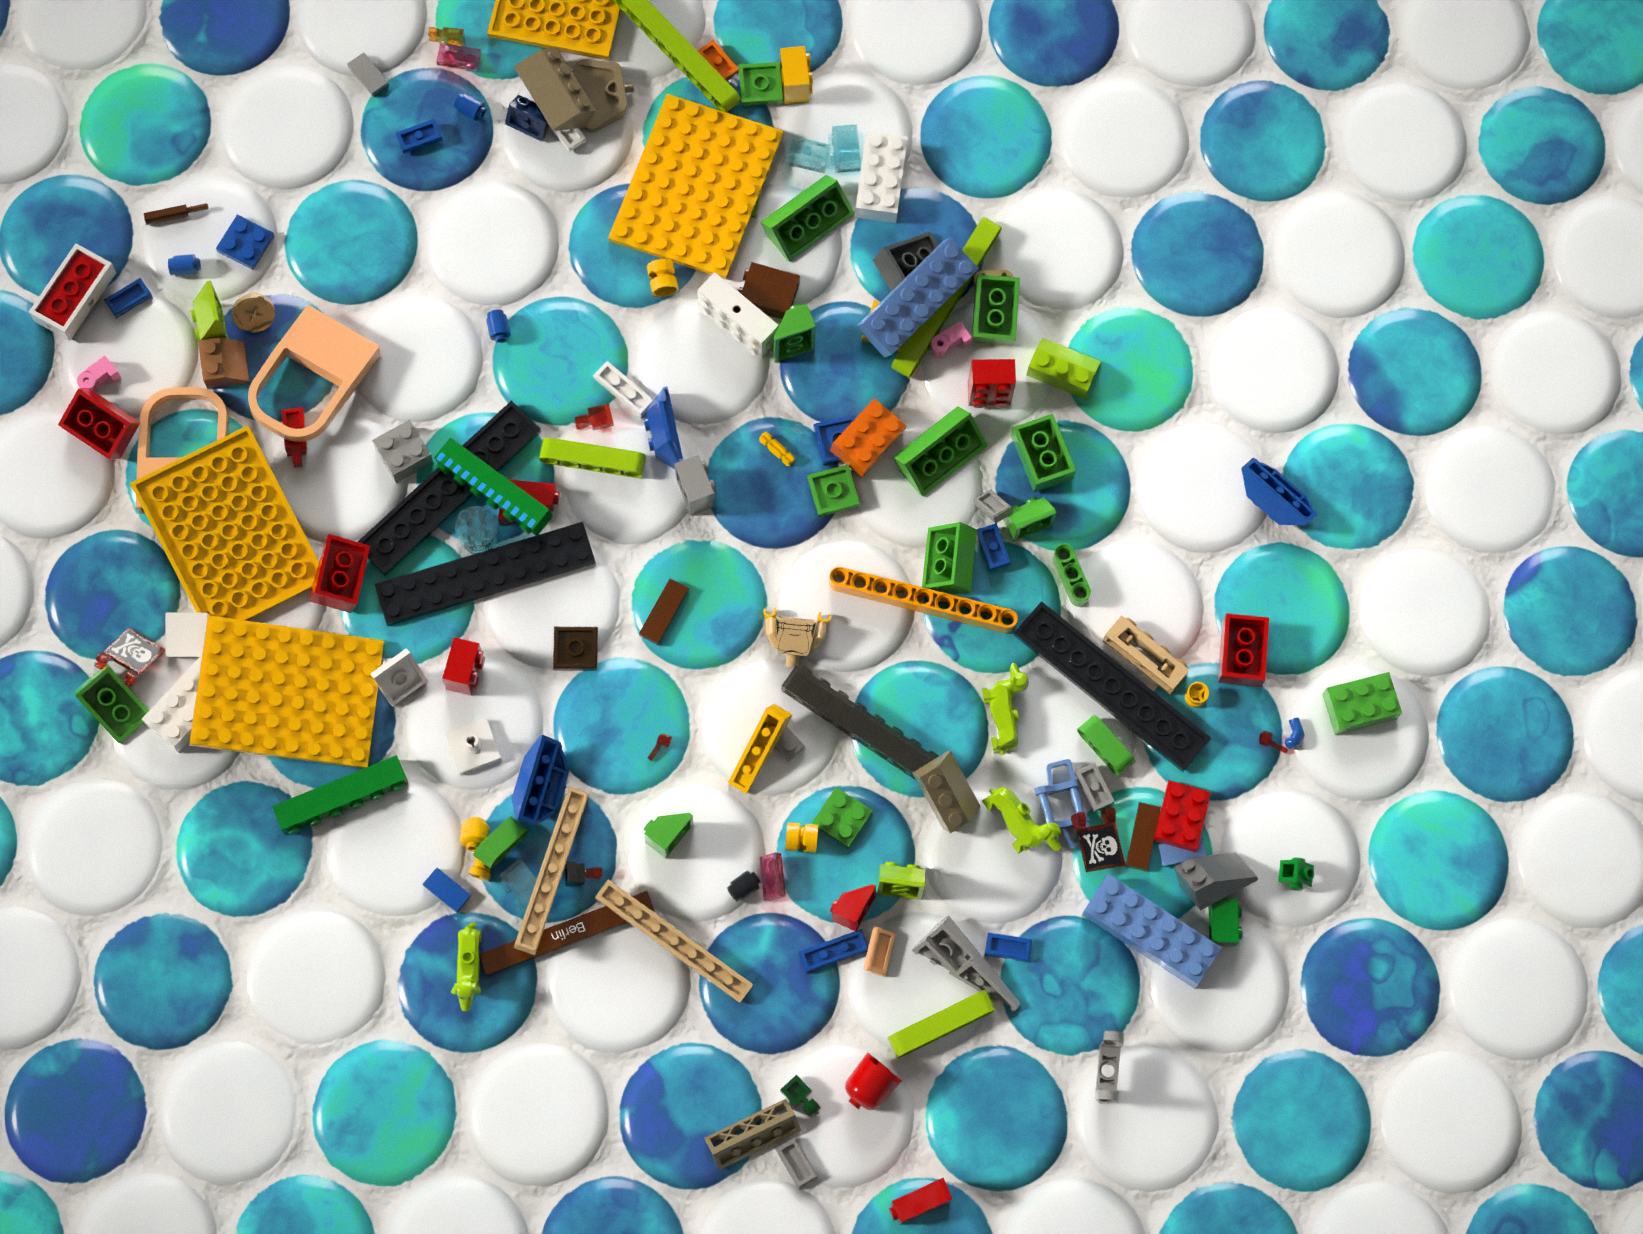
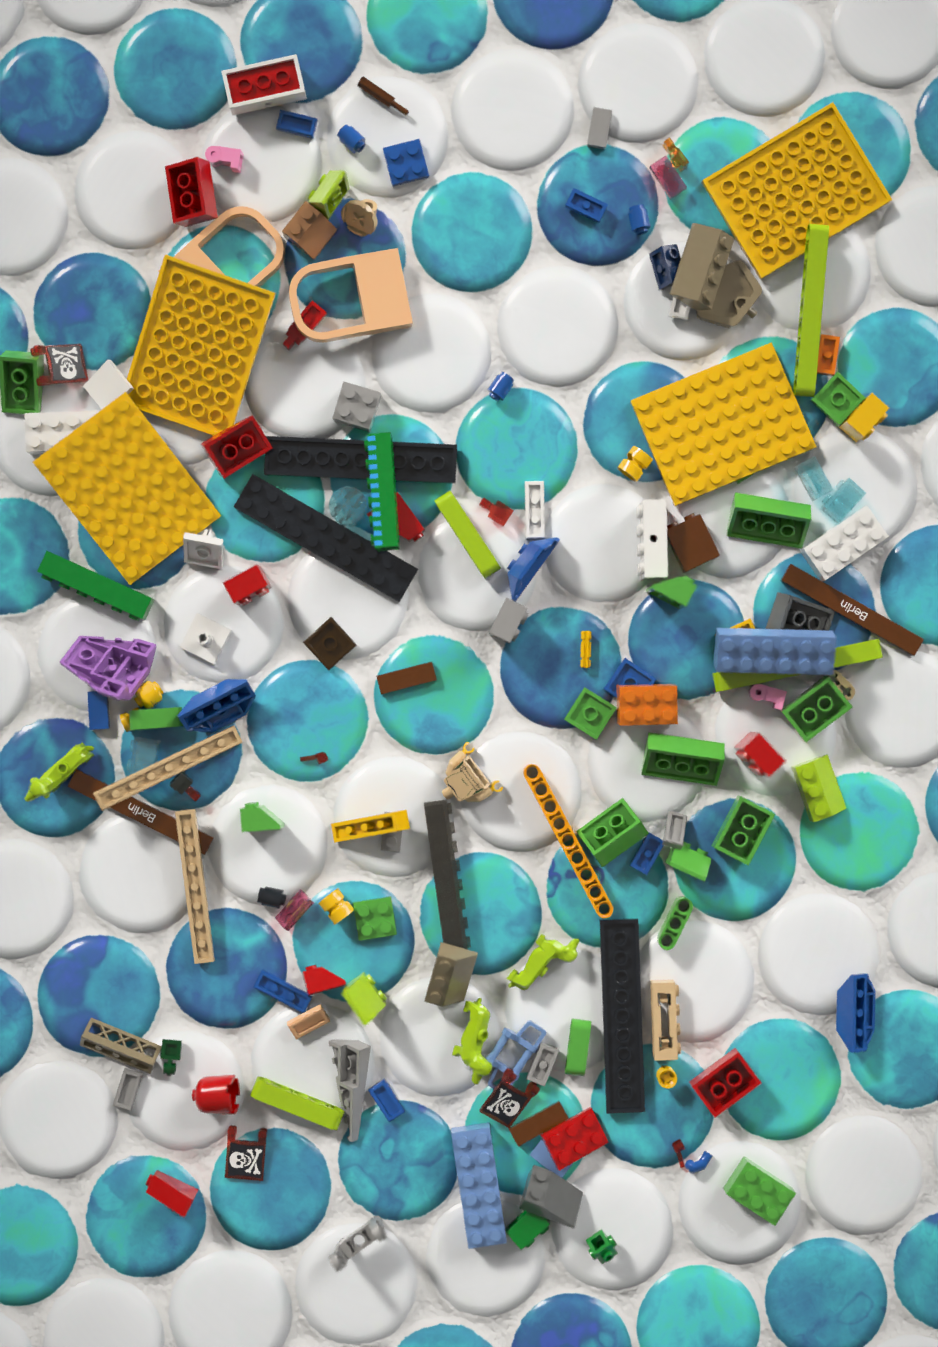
camera: 50 degrees right, 15 degrees up
none -> medium lavender wedge [60,636,157,700]
none -> flag [225,1125,268,1181]
none -> reddish brown tile [780,564,924,656]

